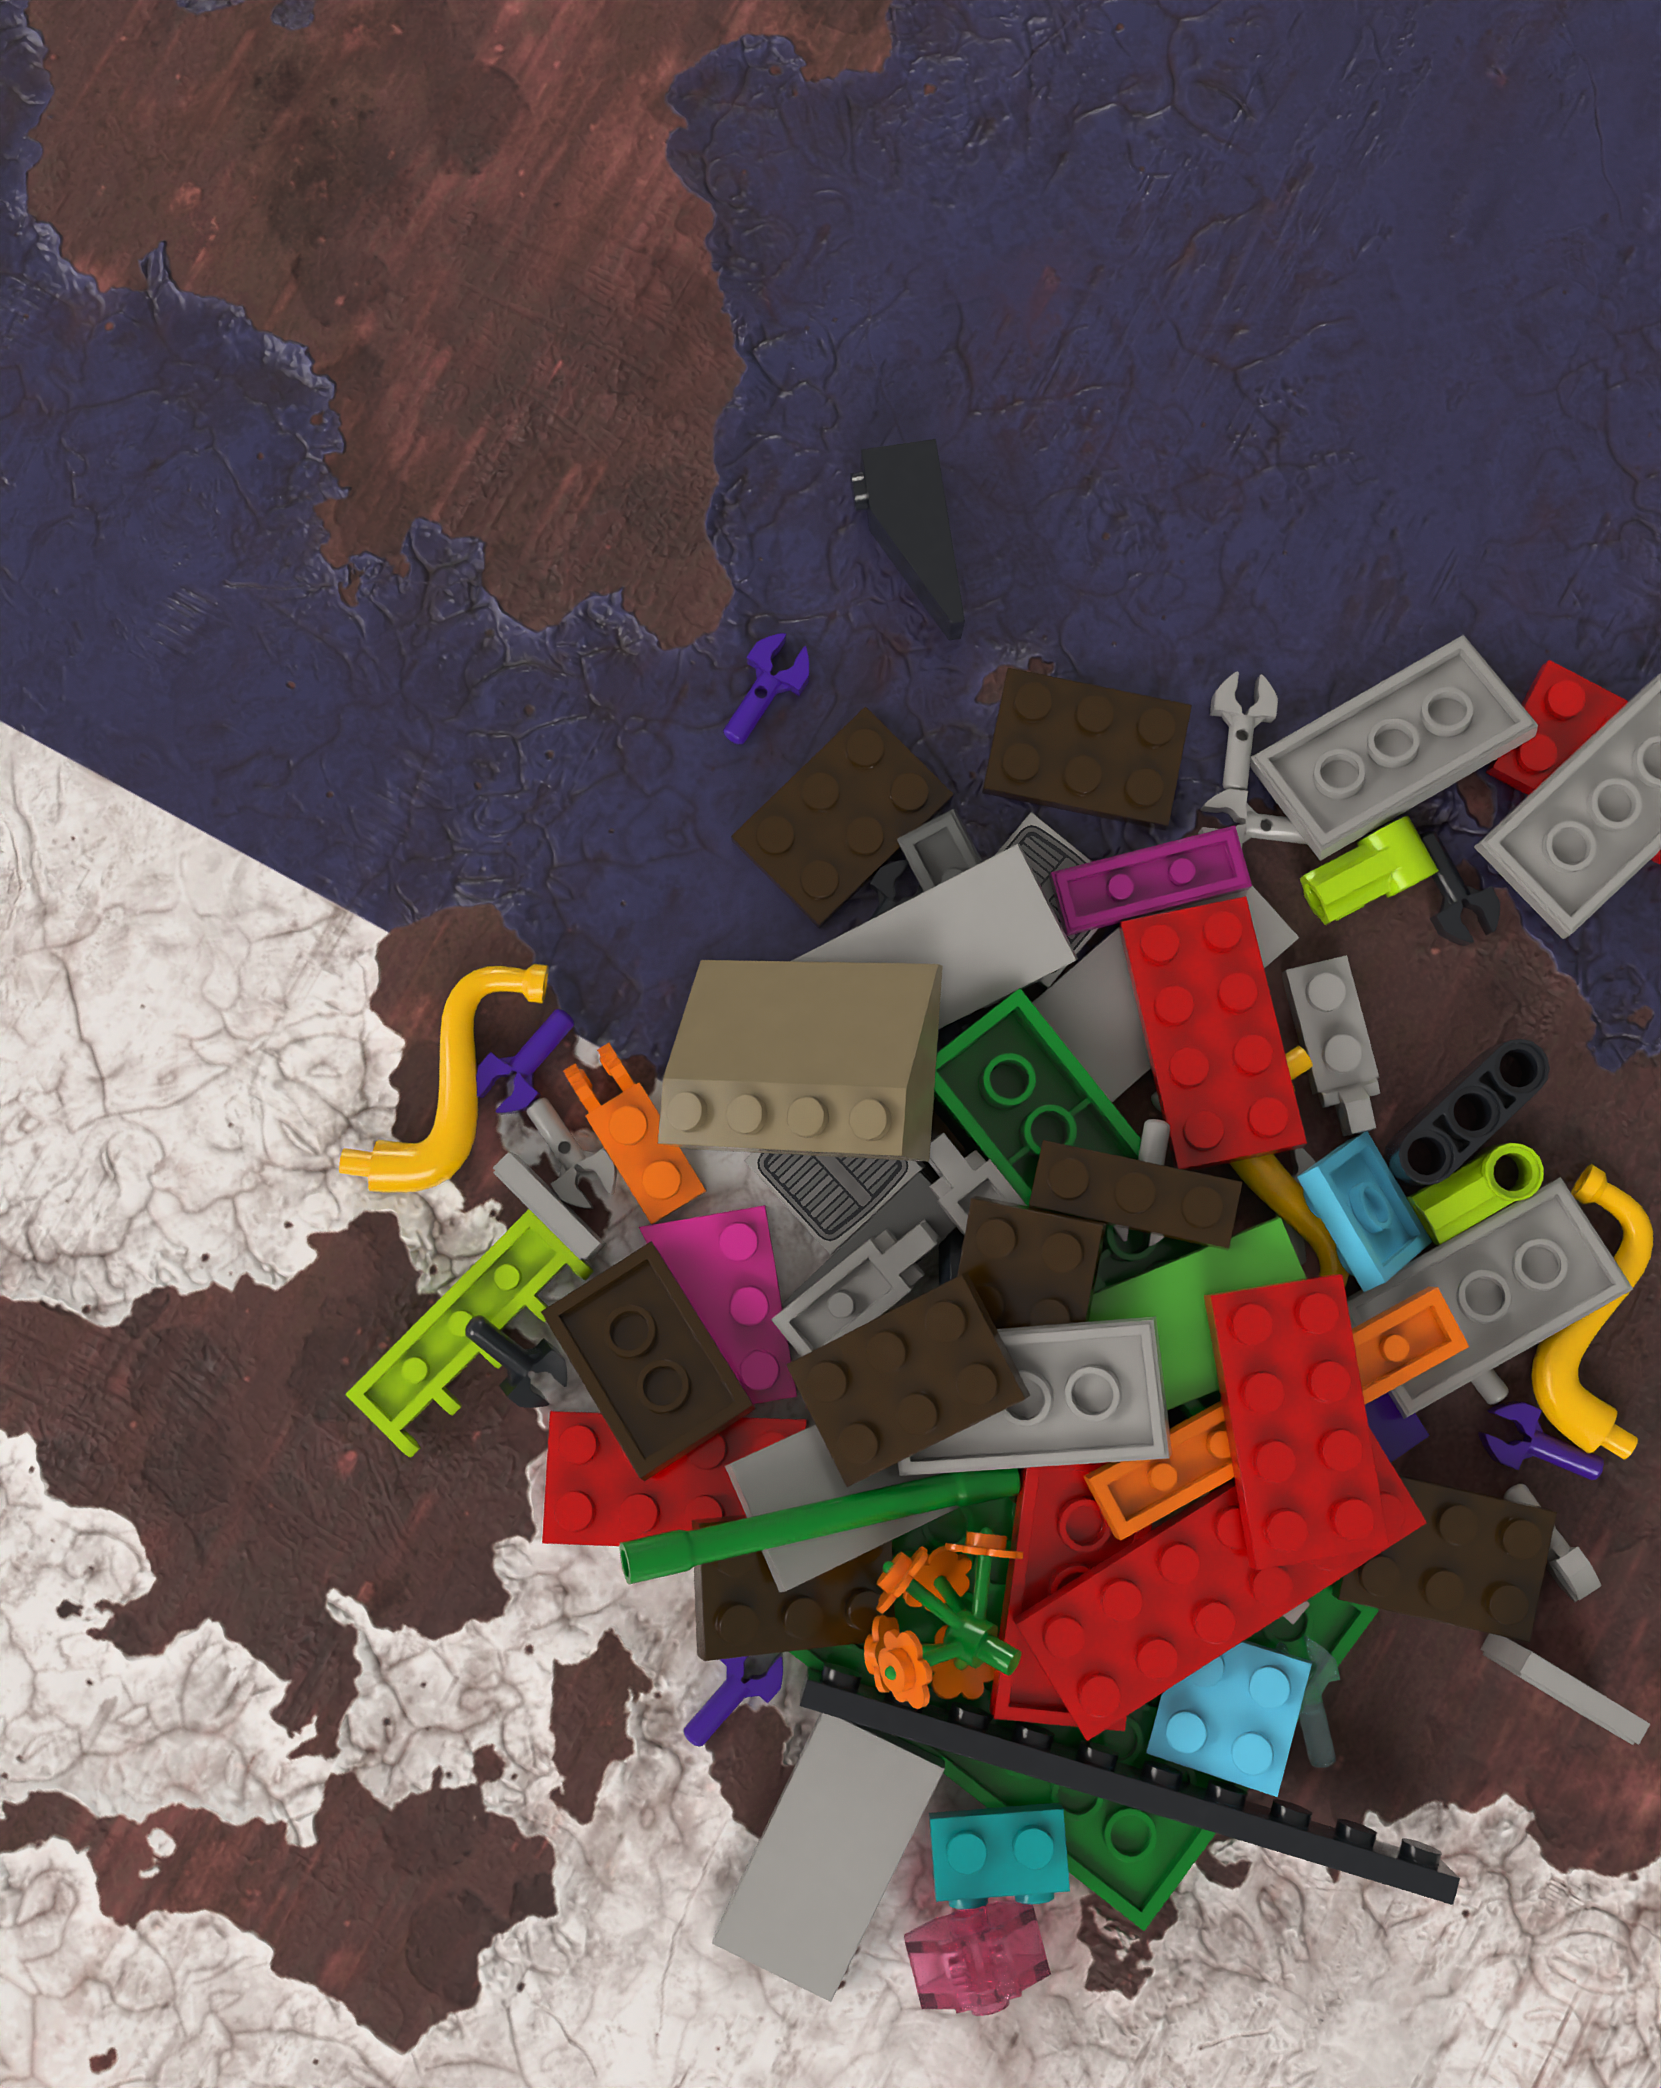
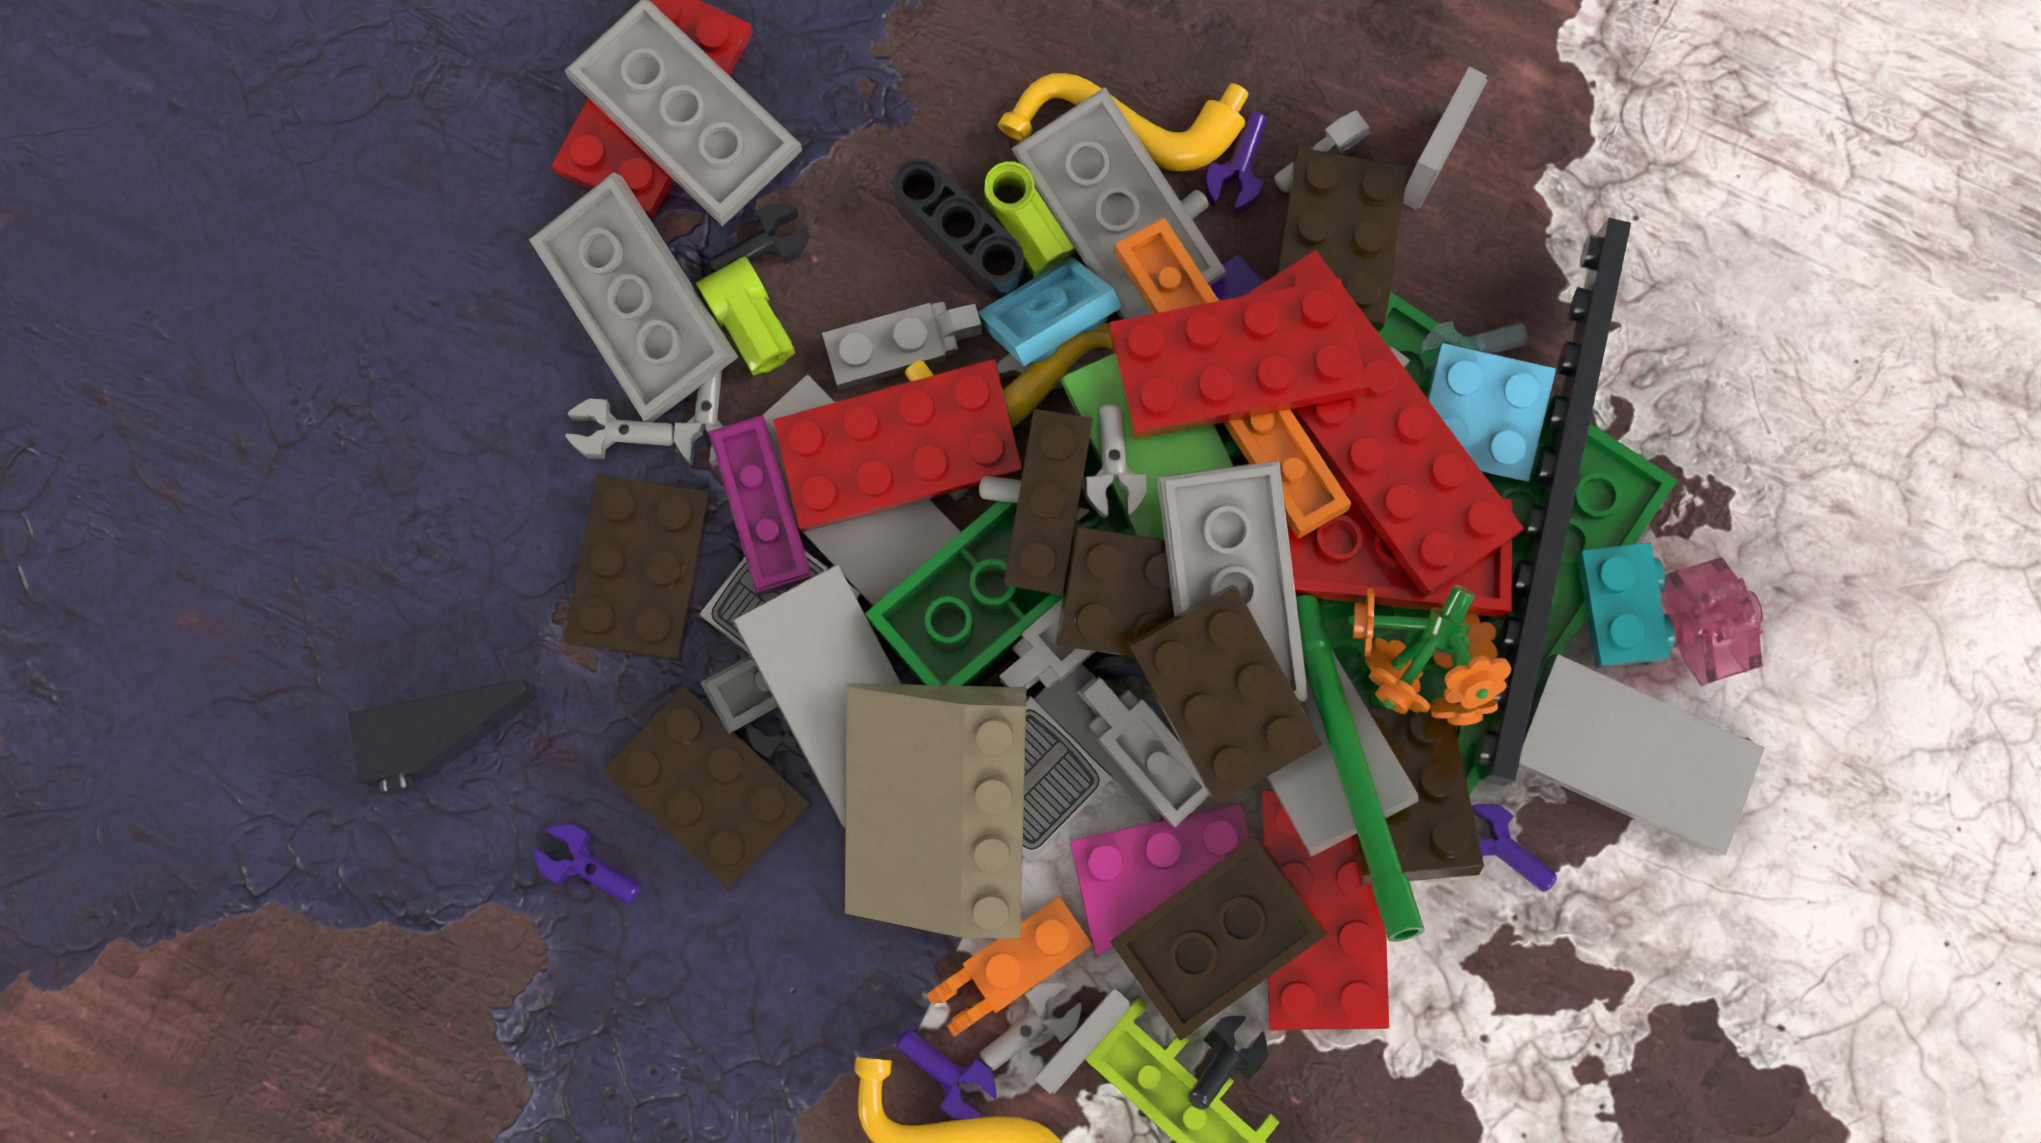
camera: 90 degrees left, 5 degrees down
none -> light grey bar [1084,404,1147,518]

